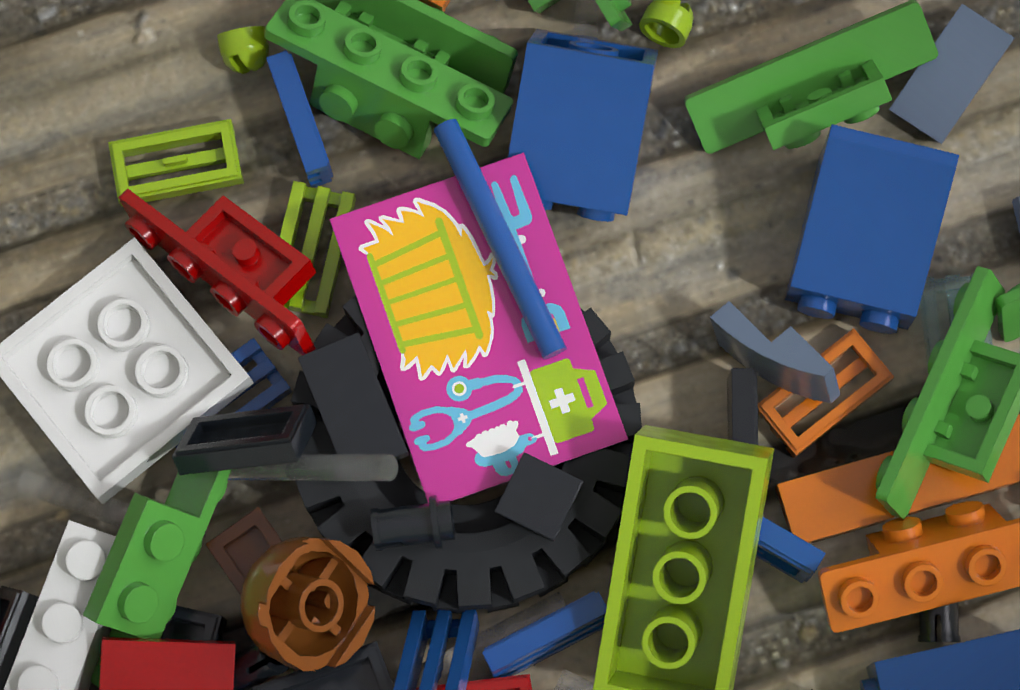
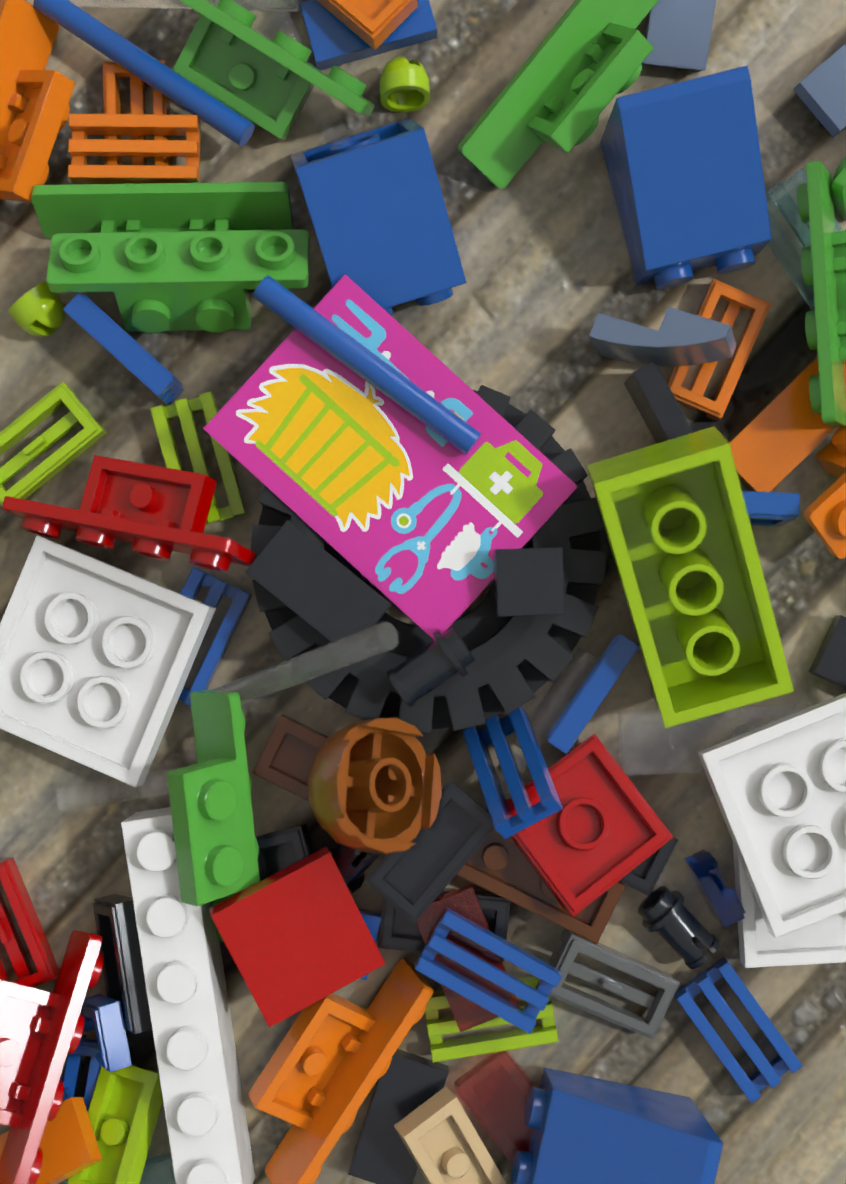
camera: 30 degrees left, 10 degrees up
black tile [172,404,317,475] -> none

